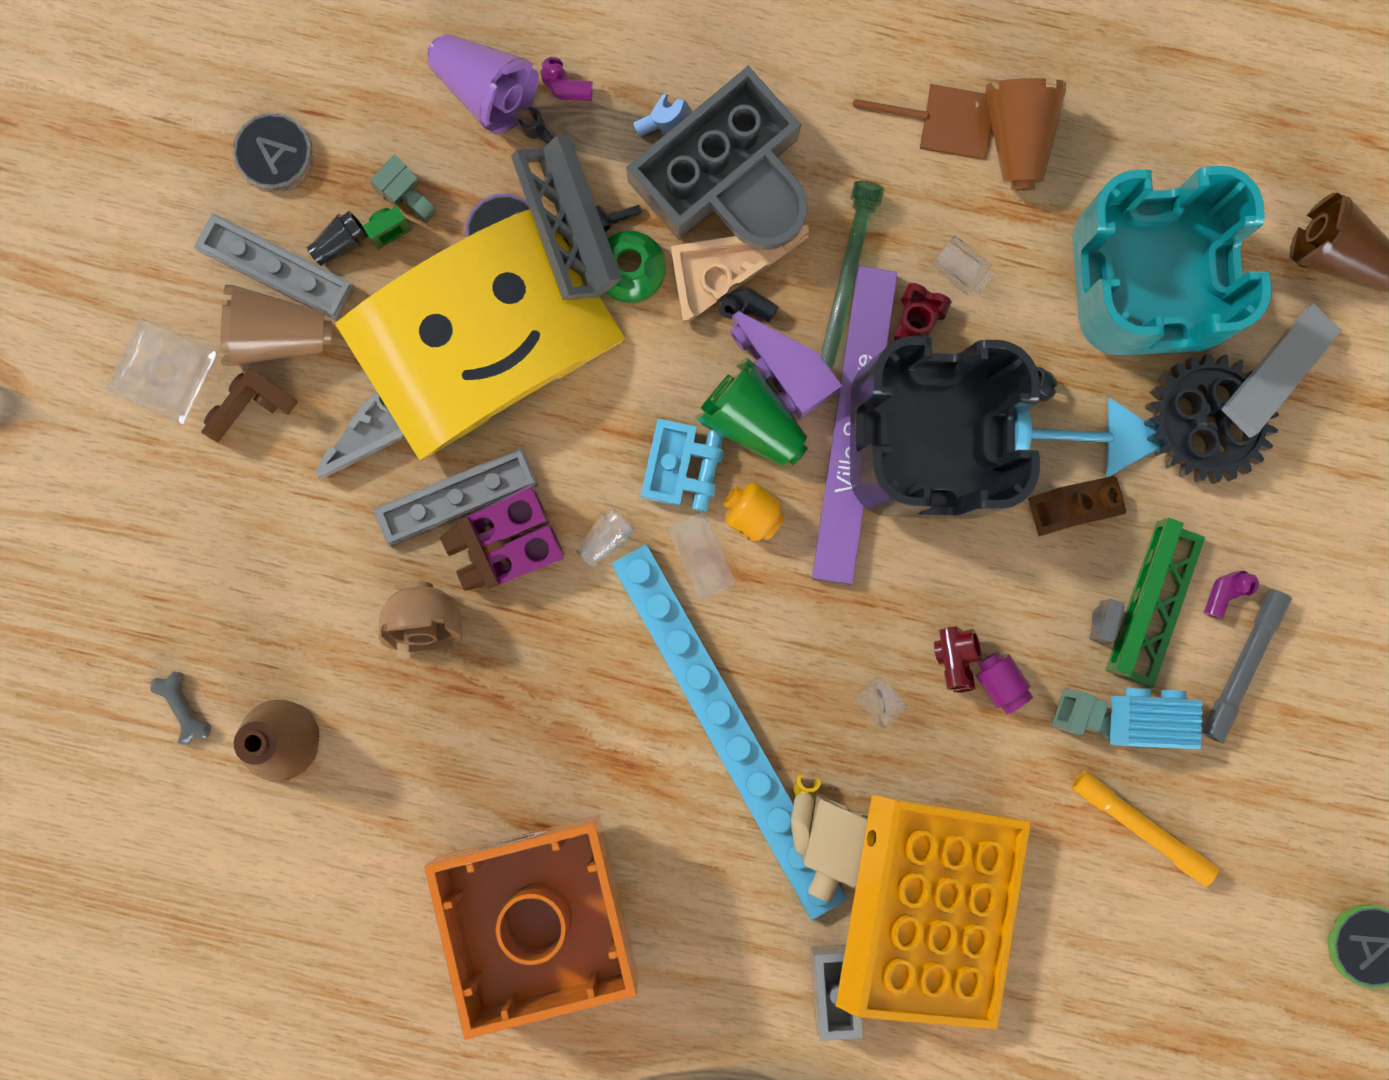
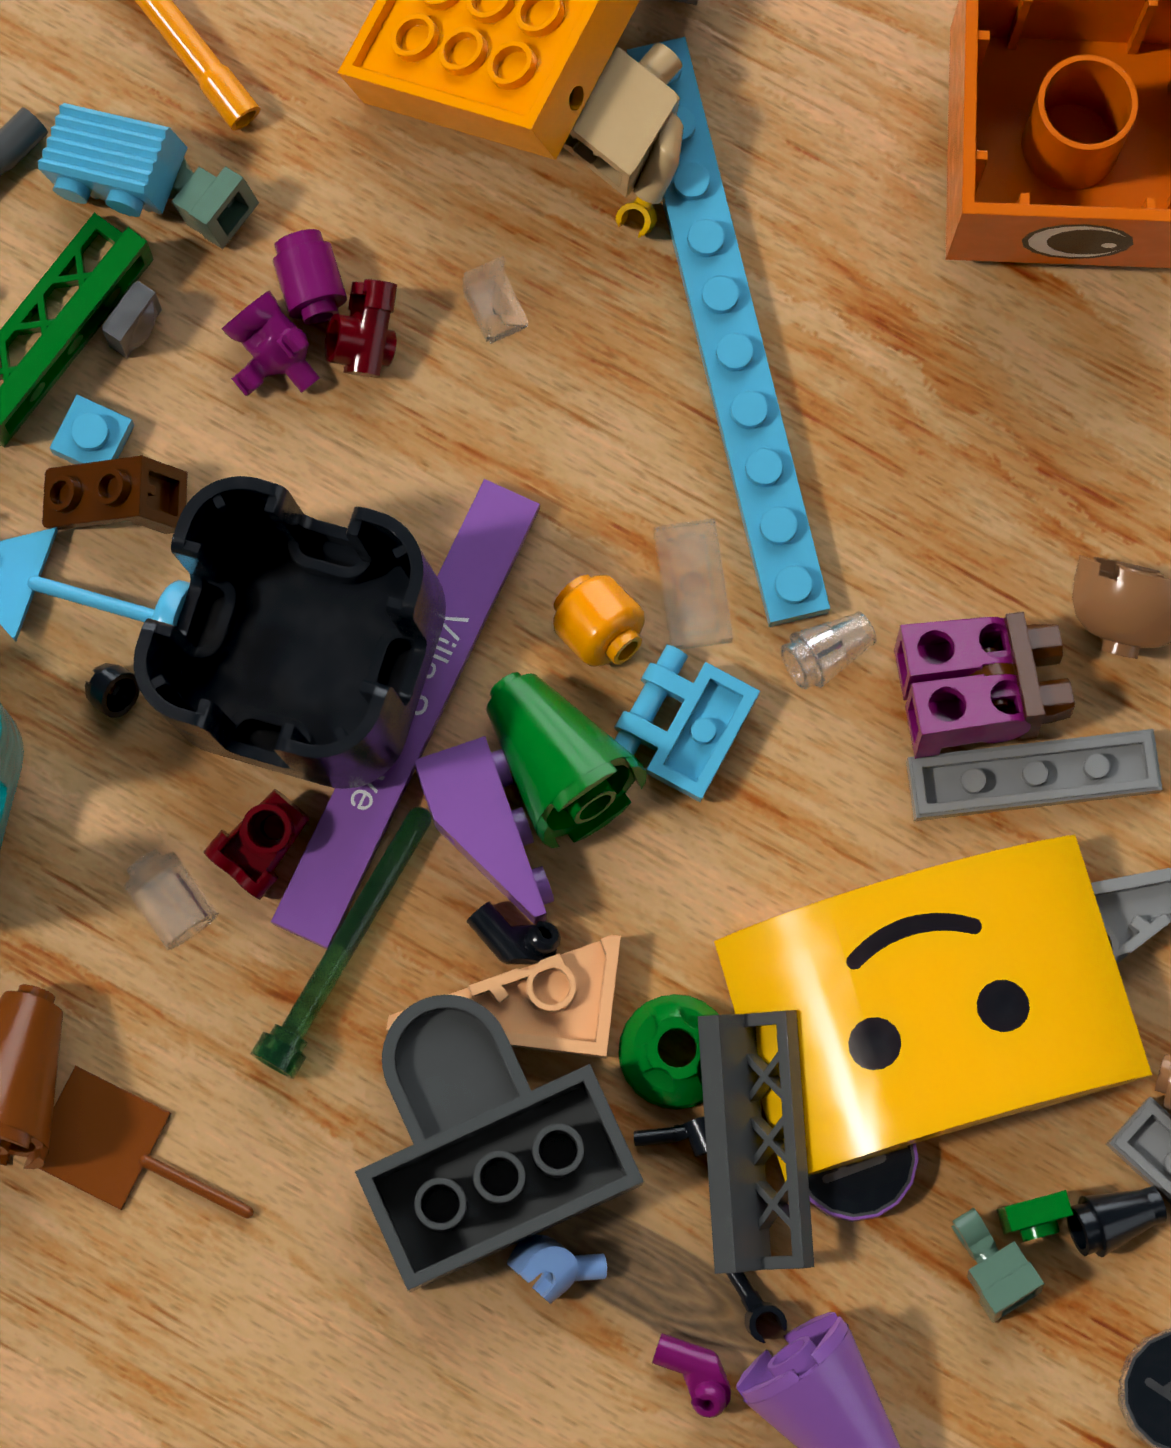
camera: 160 degrees left, 5 degrees down
none -> medium azure plate [50,395,134,464]
none -> magenta piece [222,291,320,396]

